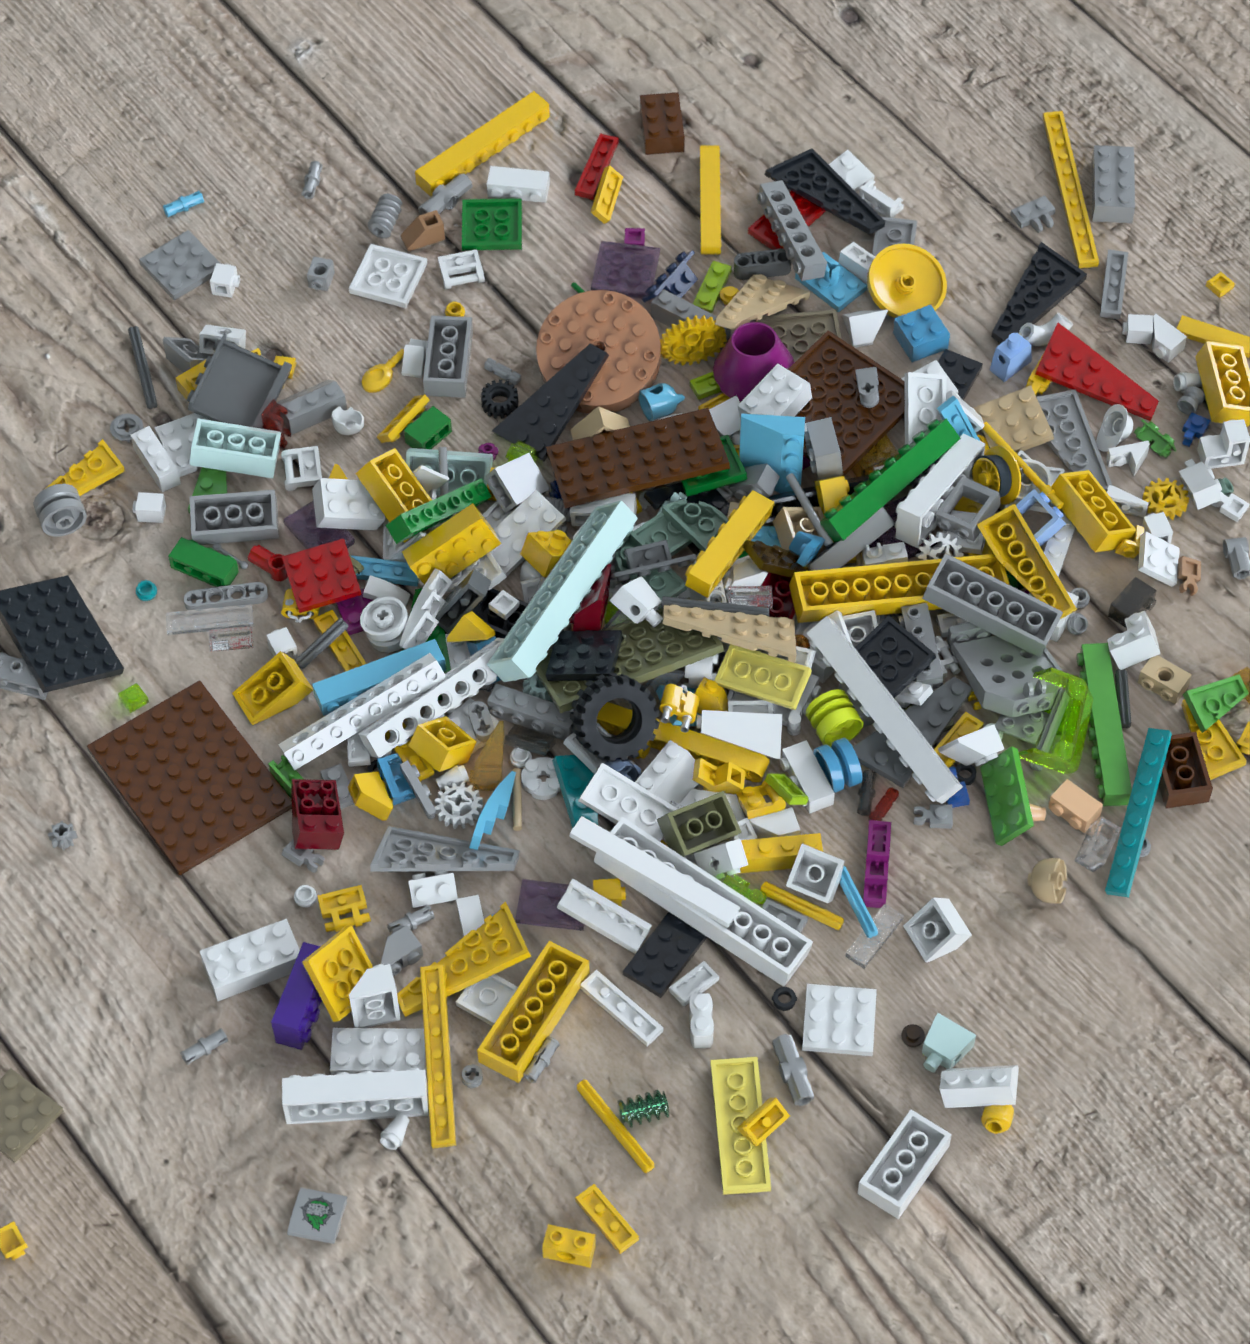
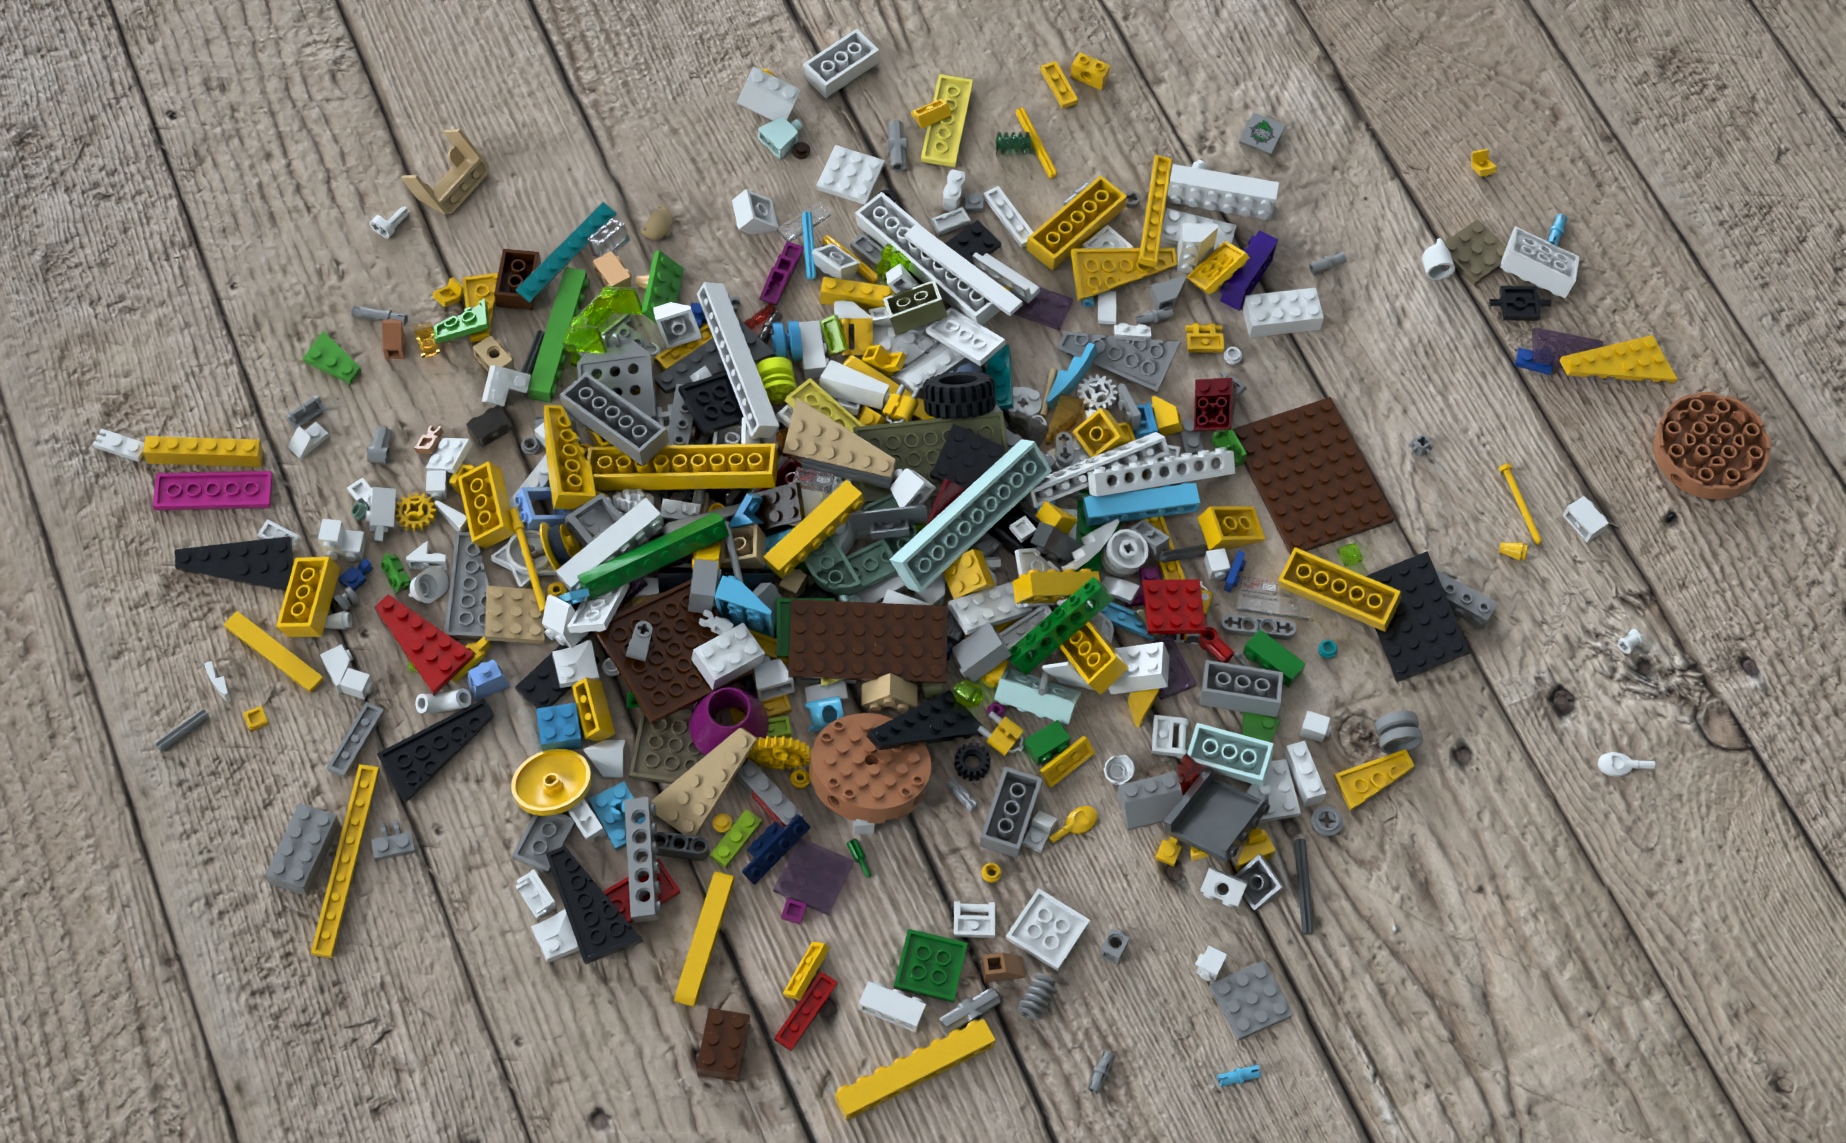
camera: 170 degrees left, 5 degrees up
none -> yellow brick [572,677,615,742]
none -> light grey plate [964,193,983,213]
none -> yellow piece [977,711,1024,756]
none -> light grey hinge [1130,519,1170,562]
none -> blue plate [1224,550,1247,593]
none -> yellow brick [1278,547,1402,632]
none -> white piece [1422,238,1455,280]

